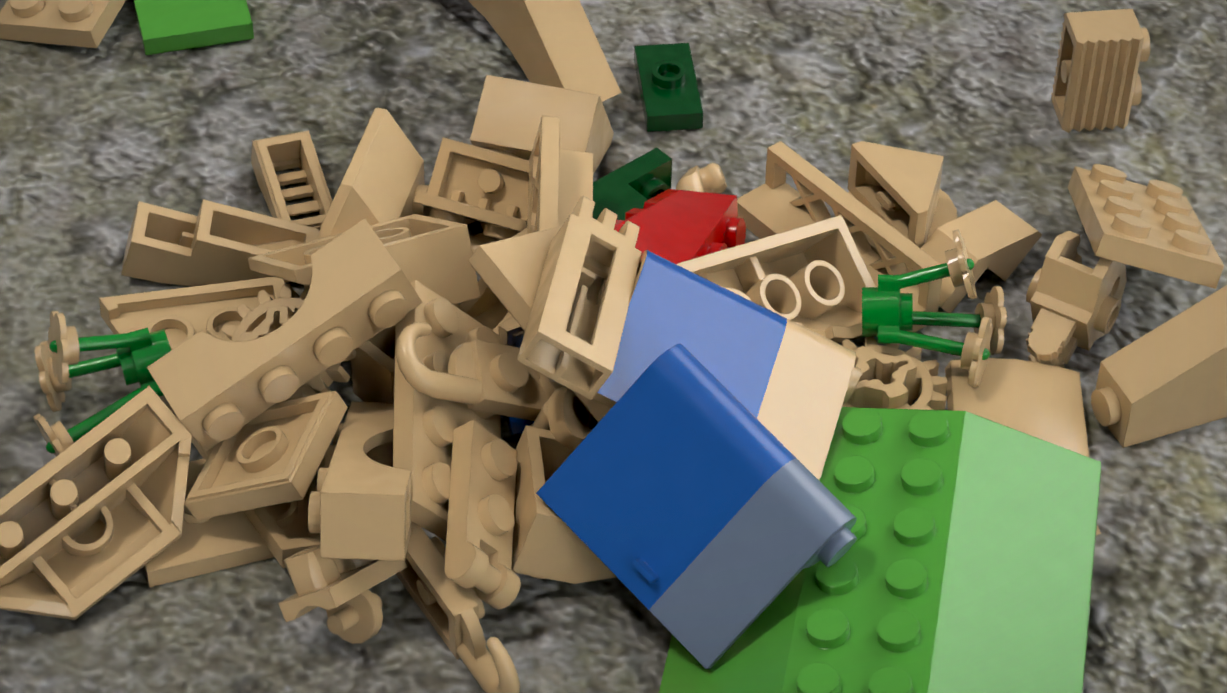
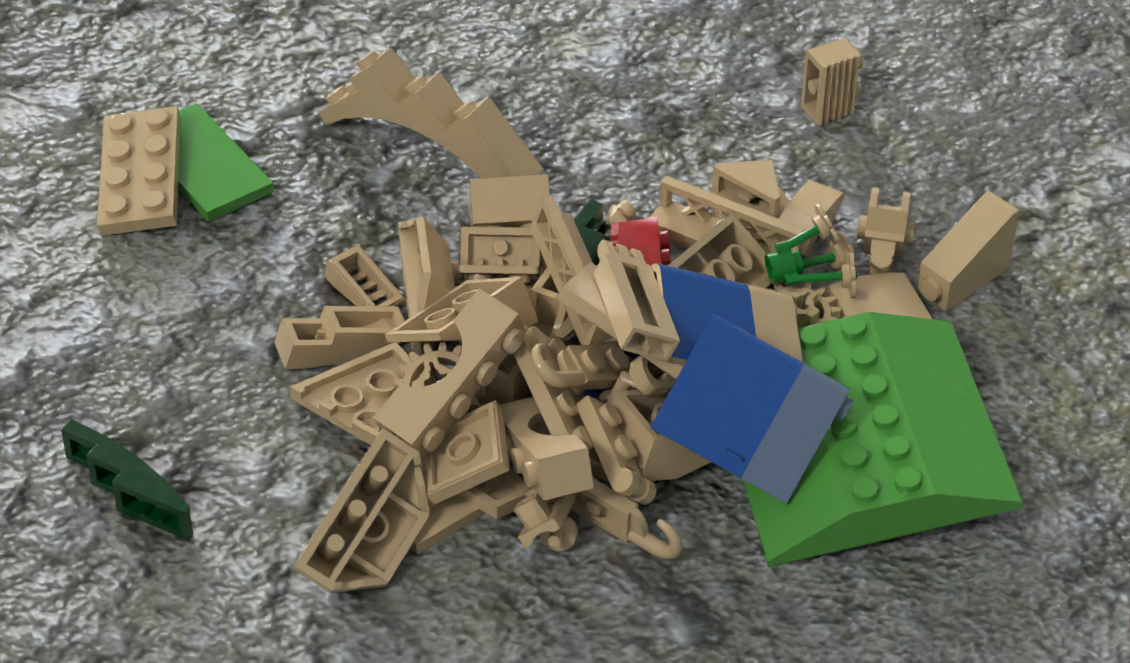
camera: 20 degrees left, 0 degrees up
plant [33,311,171,456] -> none
dark green plate [634,43,703,132] -> none
tan plate [1068,164,1224,289] -> none

